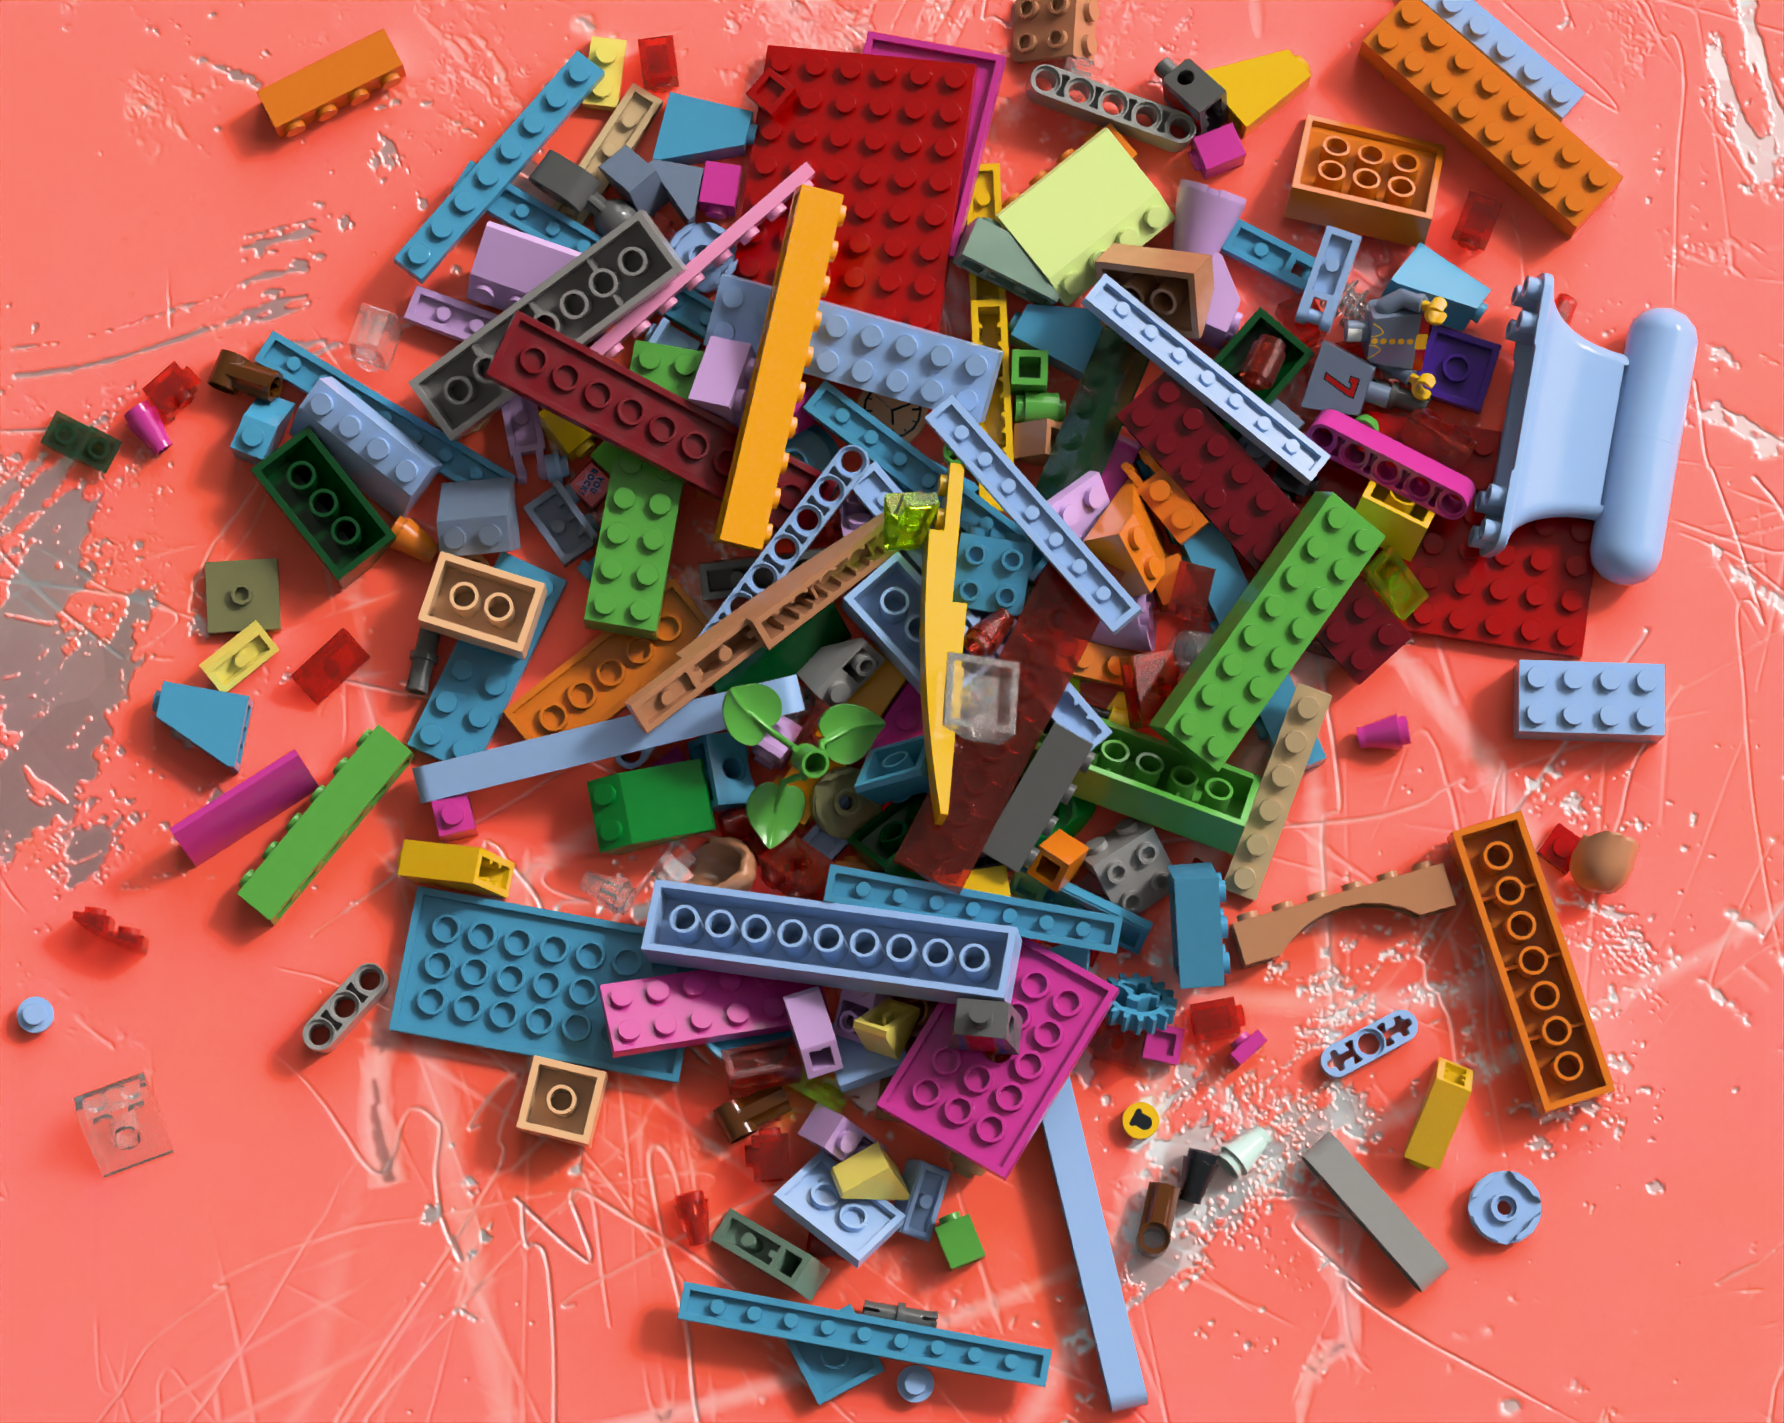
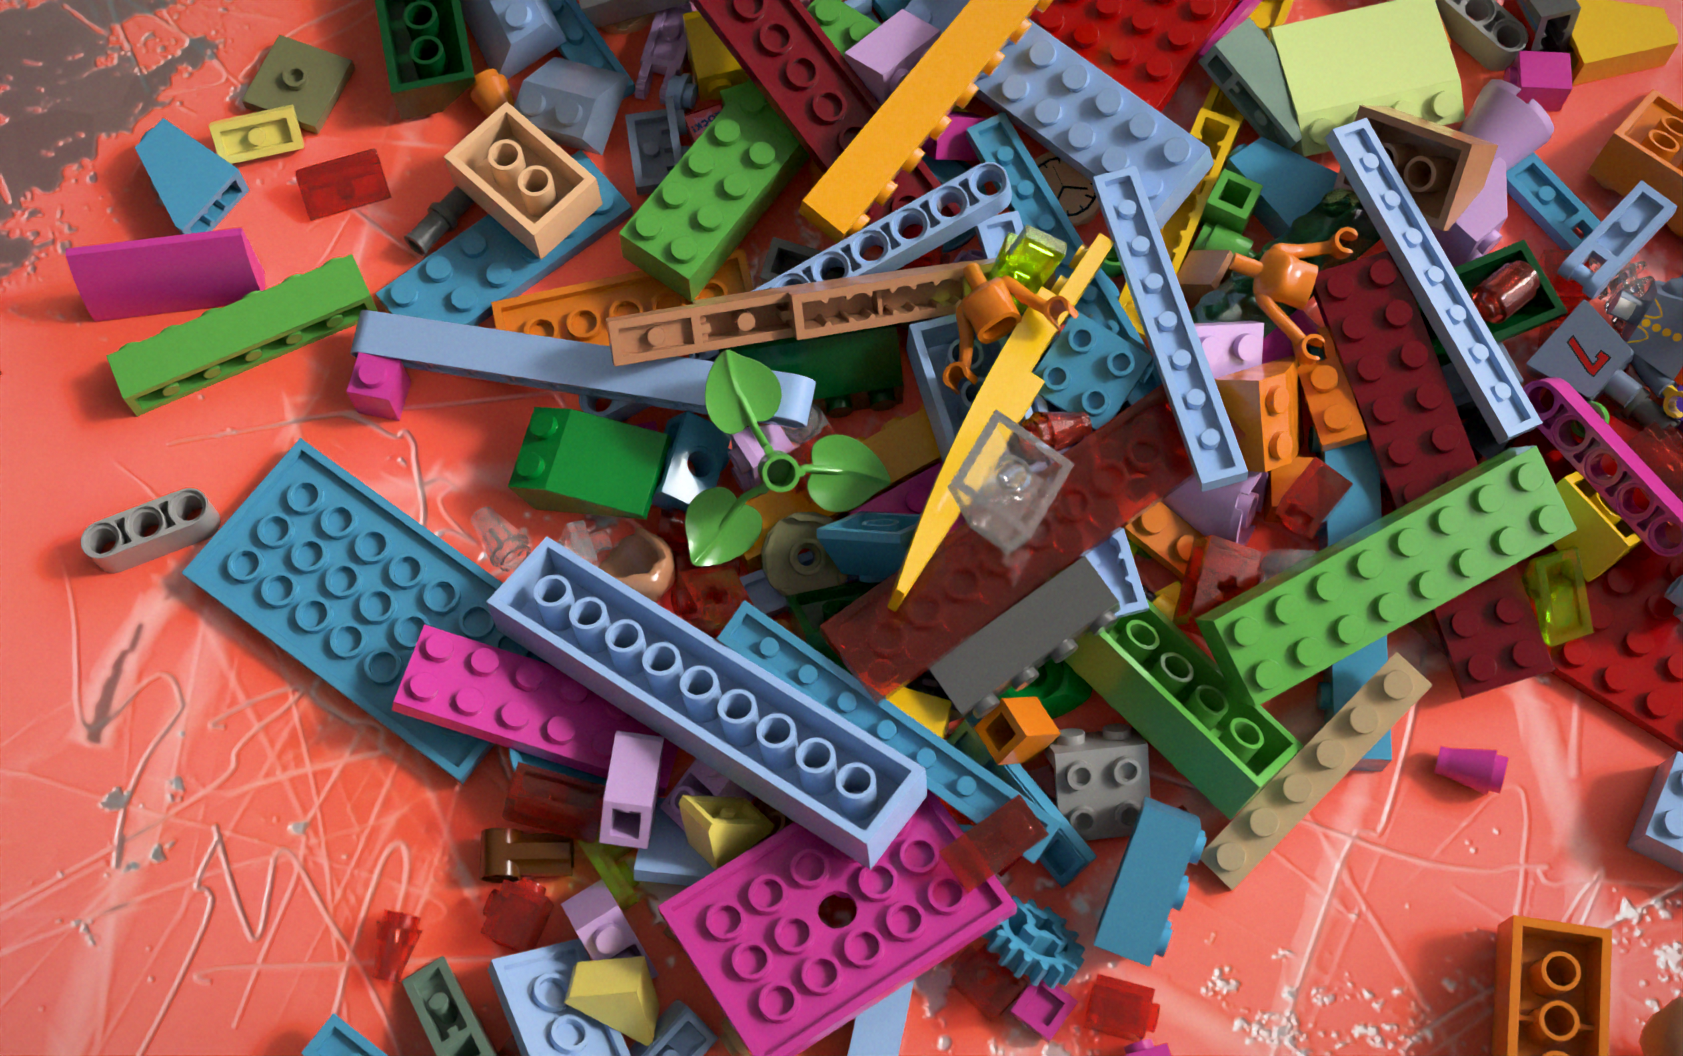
camera: 30 degrees right, 10 degrees down
yellow slope [397,839,515,898] -> none
light nougat brick [516,1055,608,1148] -> none
light grey slope [796,637,886,707] -> none
dark grey torso [948,998,1023,1055] -> none
nougat arch [1230,860,1456,970] -> none
red plate [1536,823,1580,875] -> none
none -> clear red plate [938,794,1049,895]
none -> orange piece [942,263,1078,395]
none -> orange piece [1229,227,1358,365]

